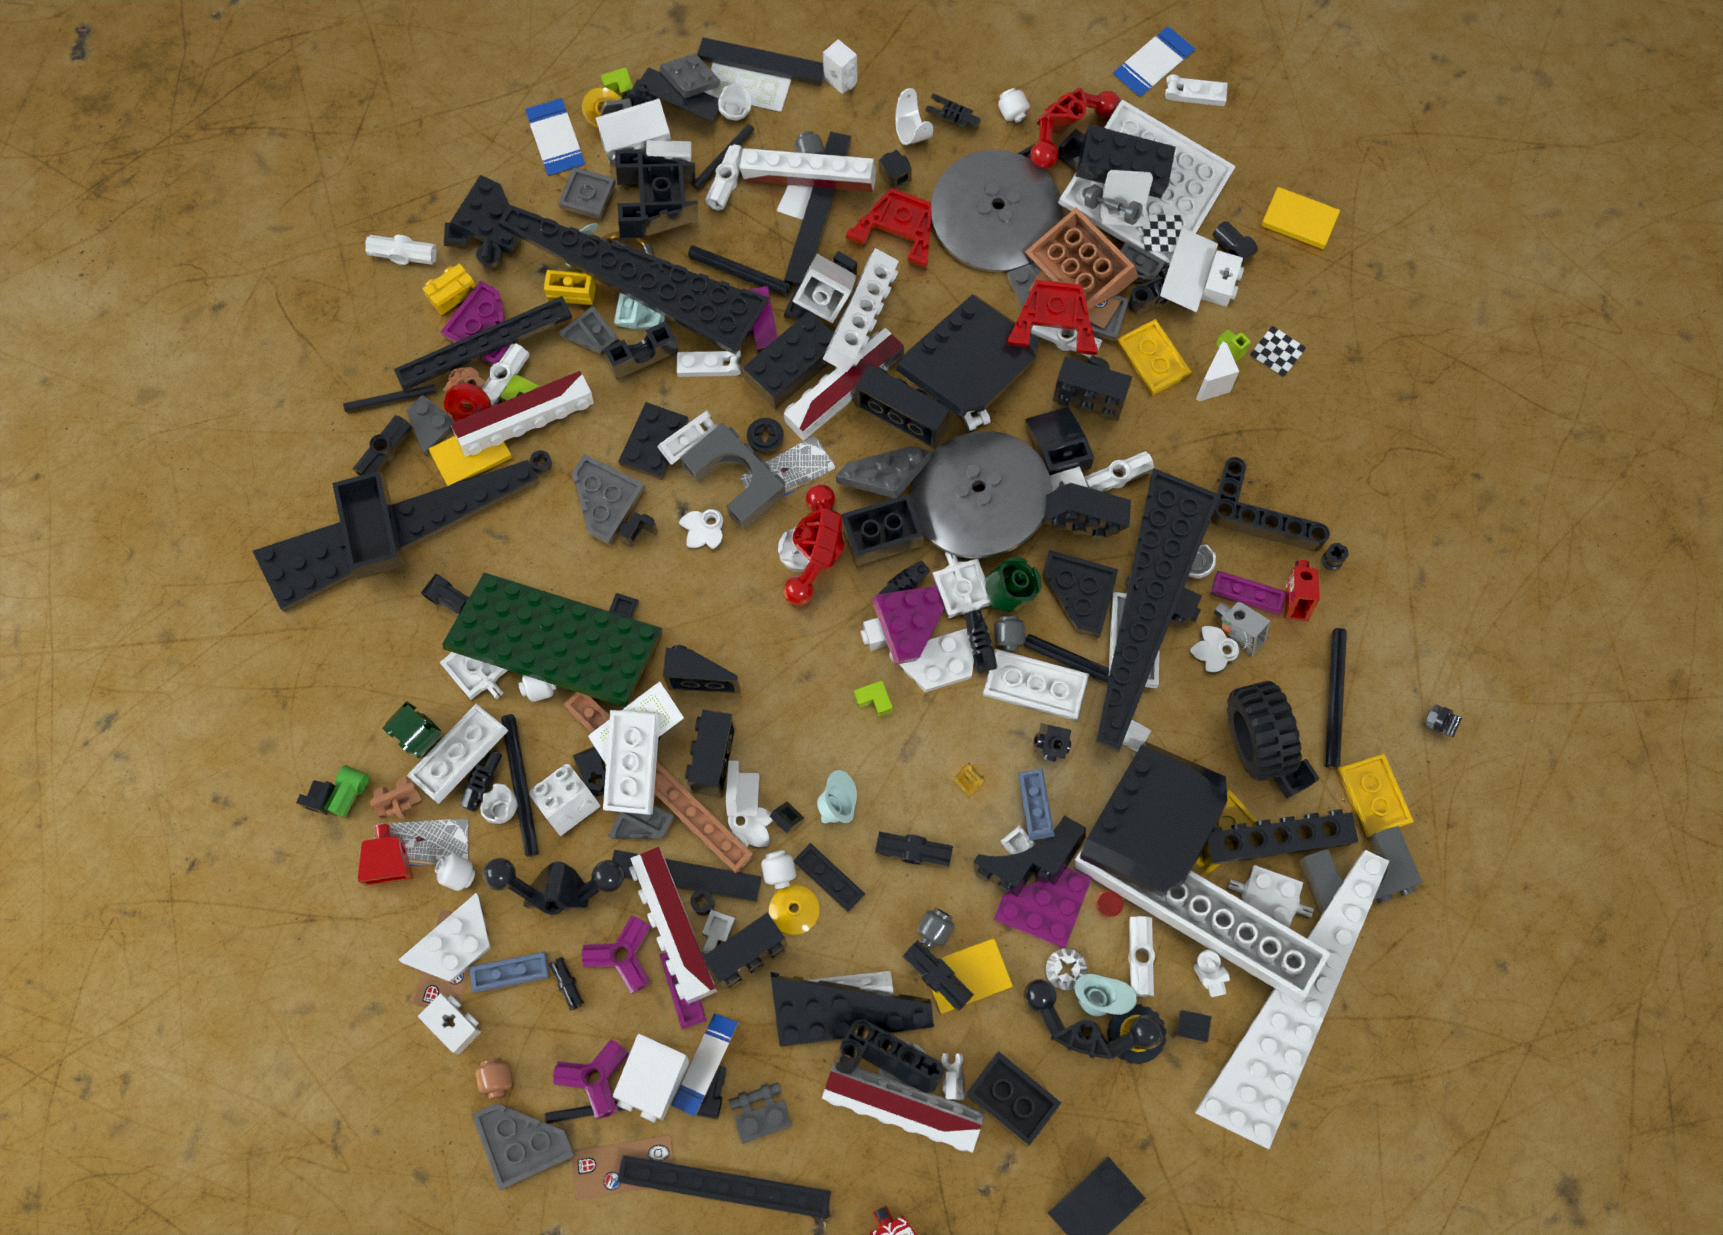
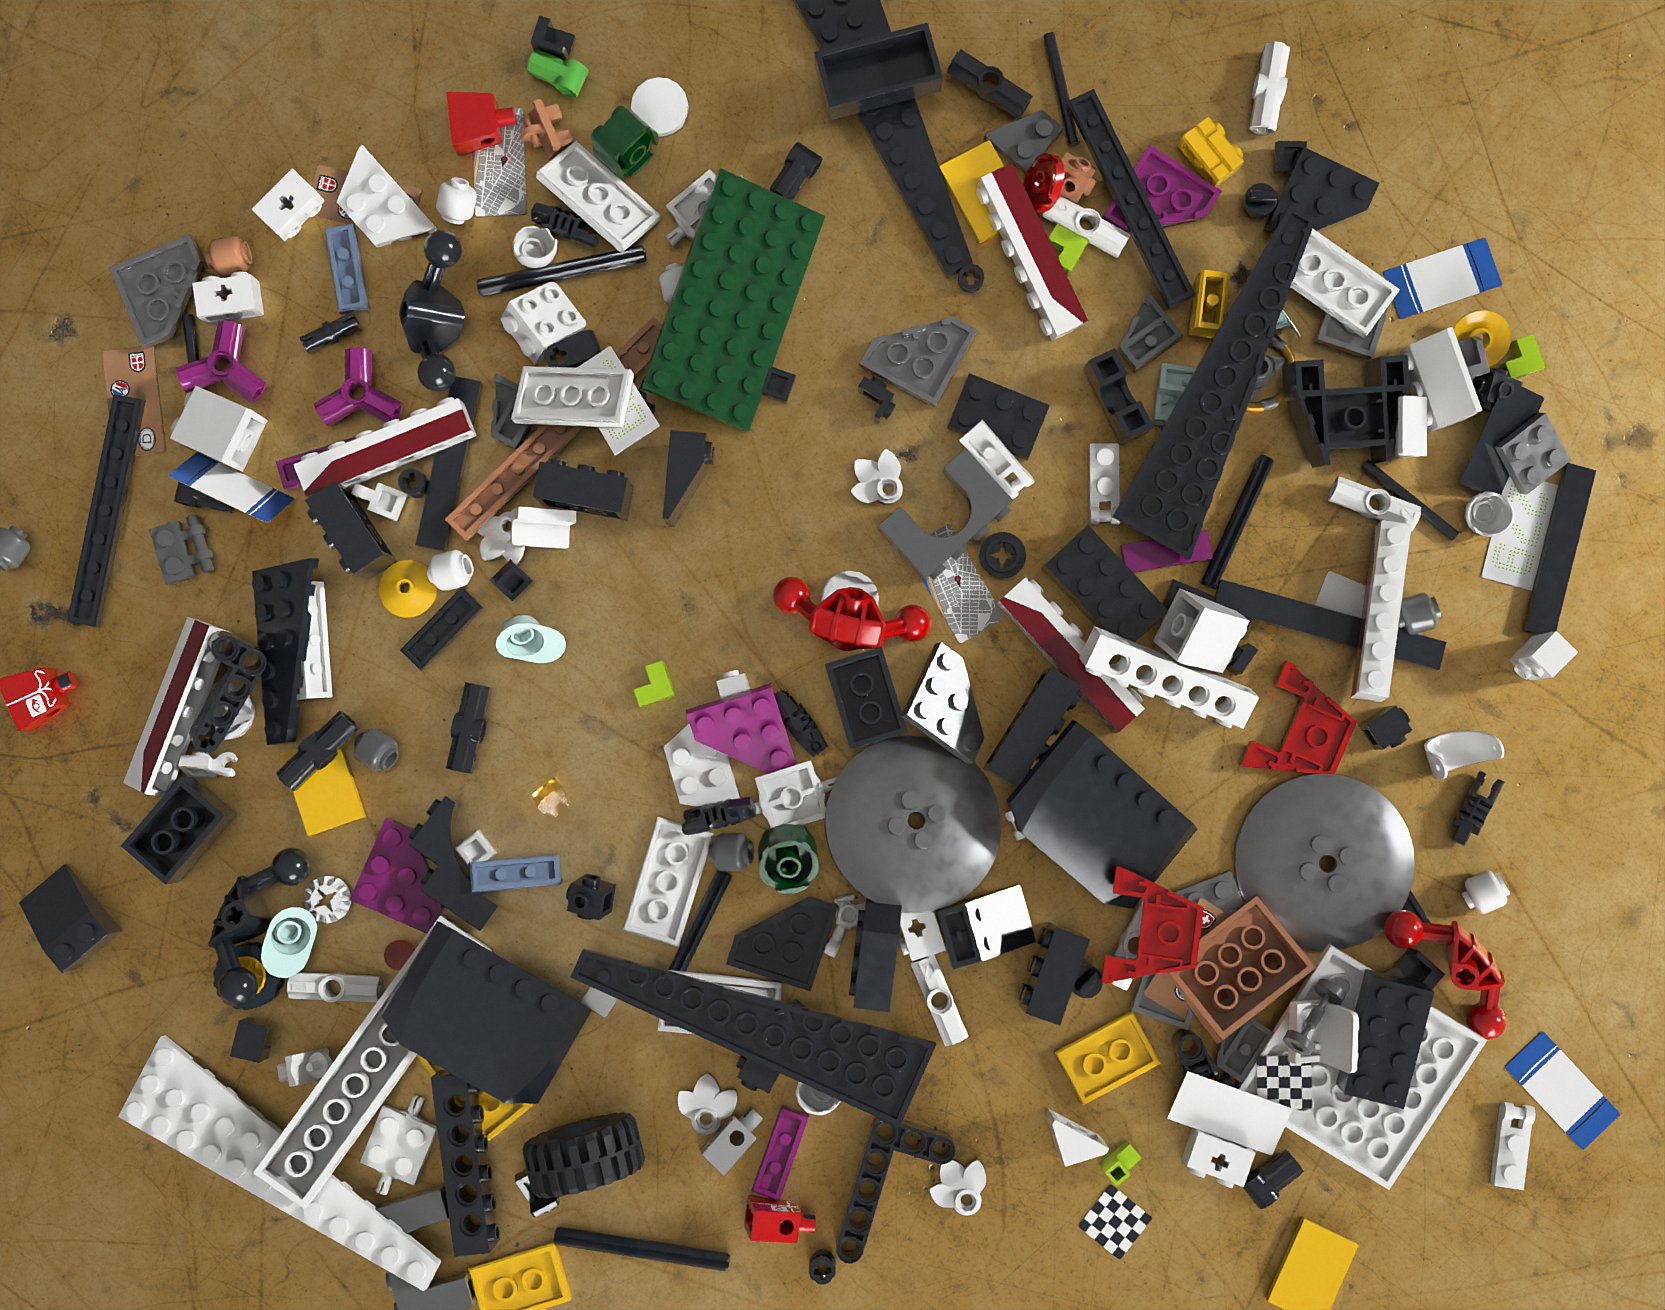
camera: 90 degrees right, 15 degrees up
none -> white brick [192,272,264,324]
none -> white tile [631,77,689,137]
none -> white piece [823,894,866,958]
none -> white plate [929,1159,986,1215]
none -> white tile [1290,229,1400,338]

